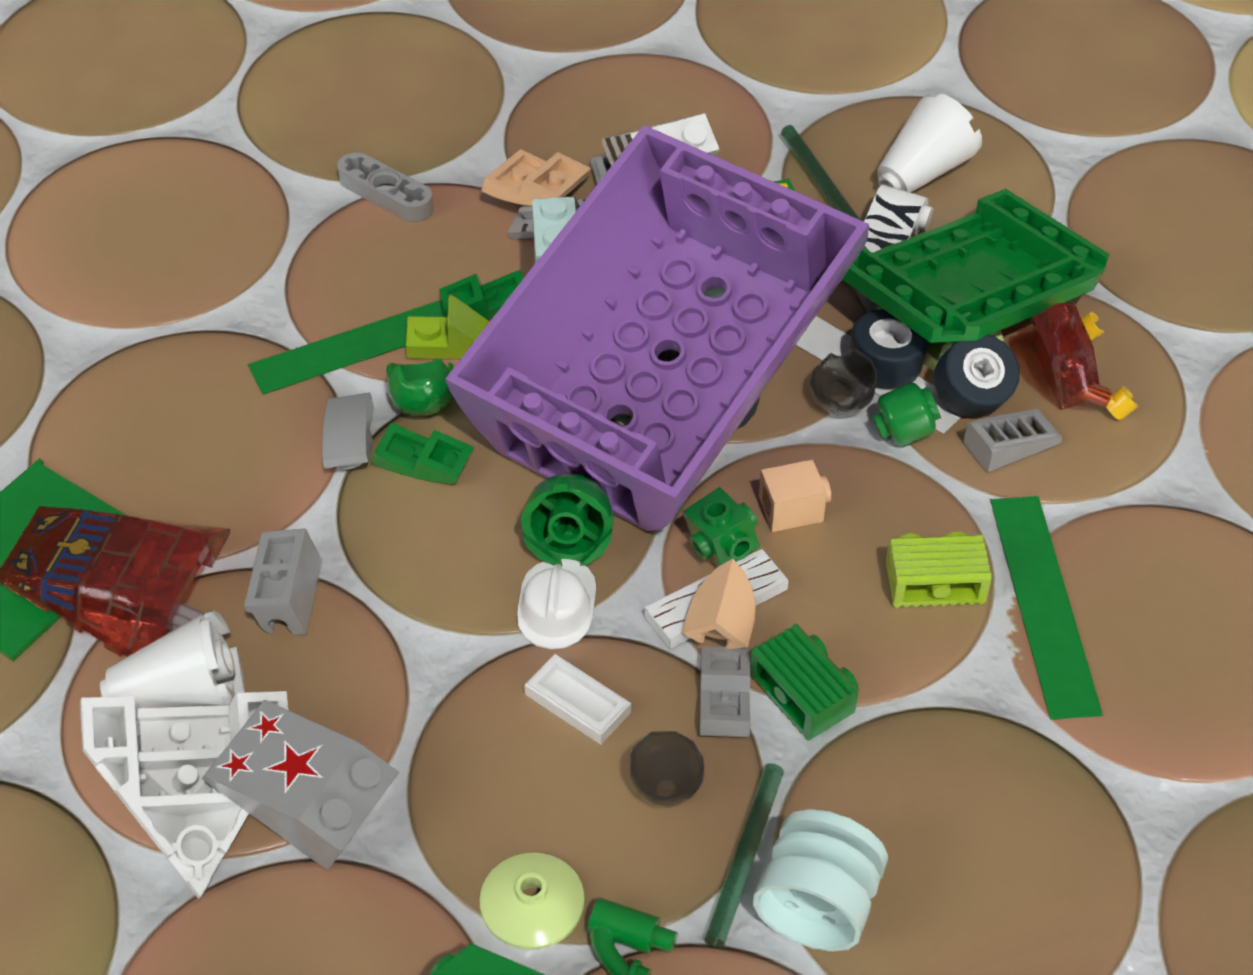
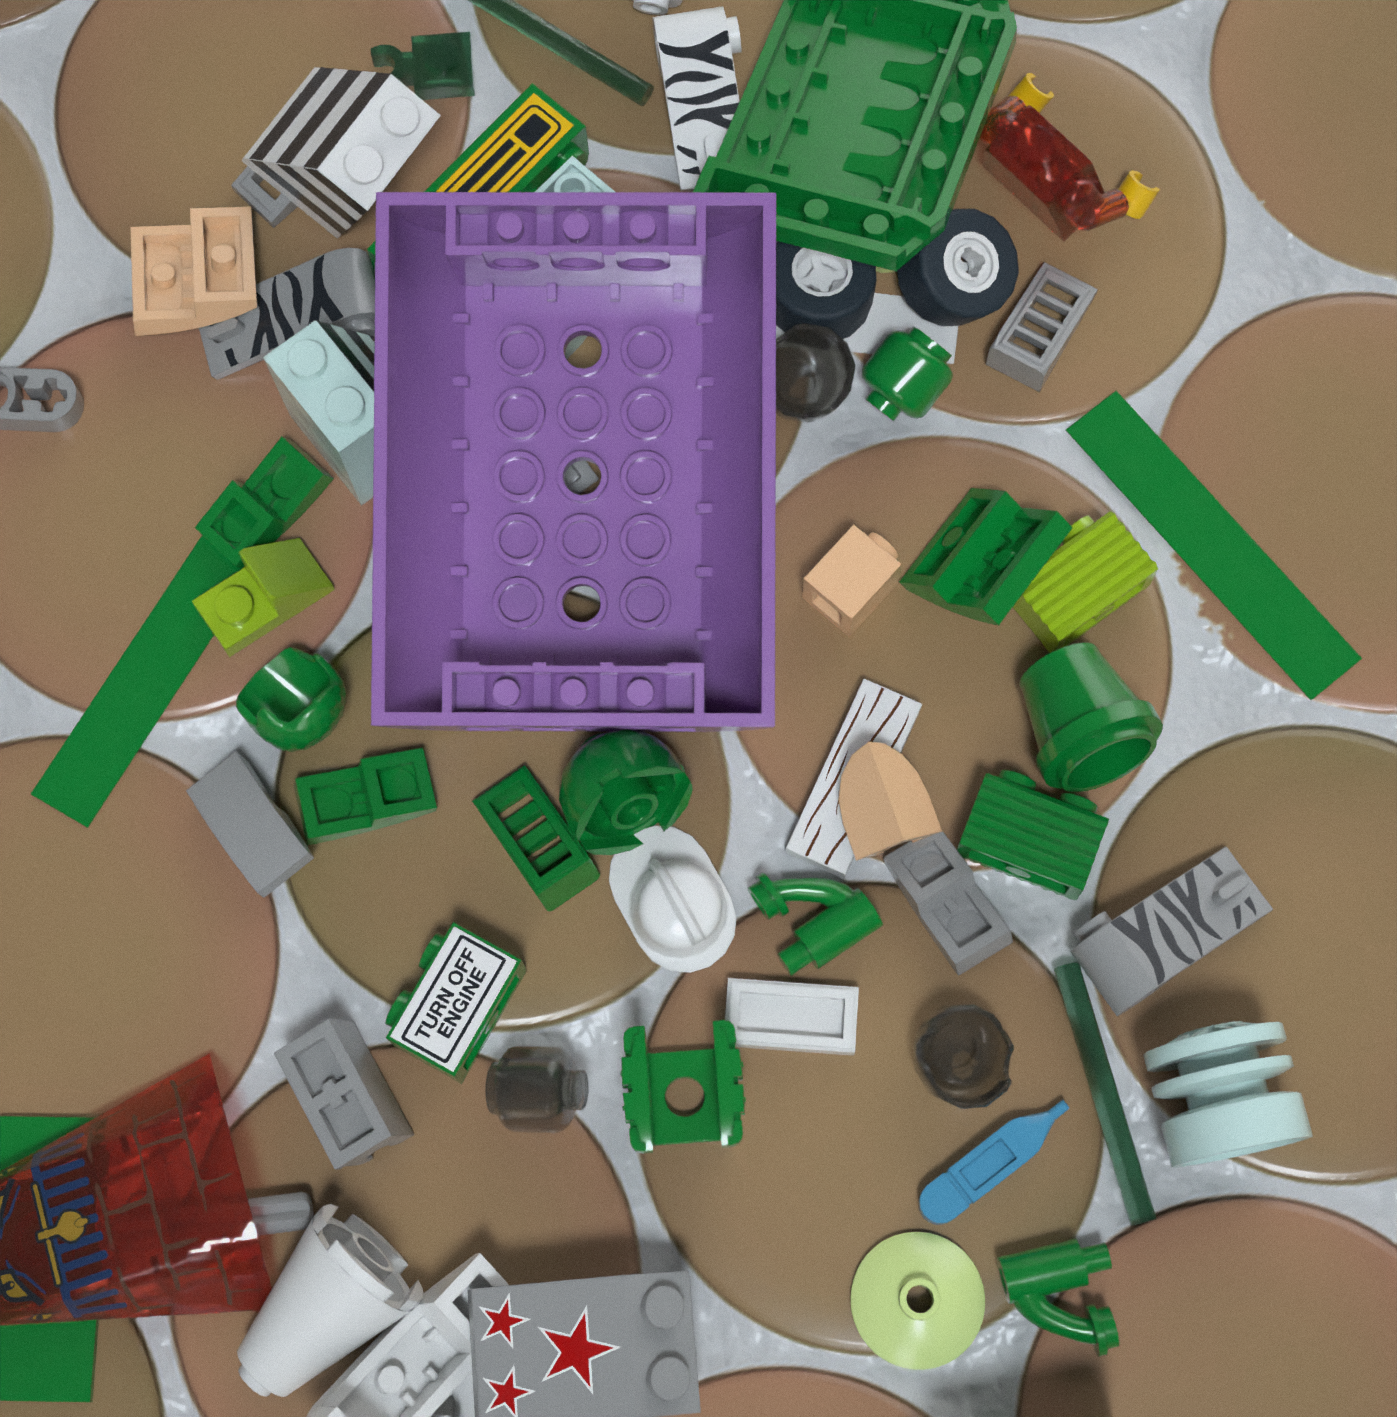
camera: 30 degrees left, 25 degrees up
green brick [682,487,760,566] -> none
none -> clear green plate [370,32,475,100]
none -> brick [385,922,527,1084]
none -> green slope [472,765,600,911]
none -> clear smoke head [485,1045,589,1133]
none -> green piece [620,1020,746,1154]
none -> green plant [747,872,883,976]
none -> green slope [899,488,1073,626]
none -> dark azure piece [918,1100,1069,1225]
none -> green piece [1019,643,1163,792]
none -> light grey door [1070,847,1273,1017]

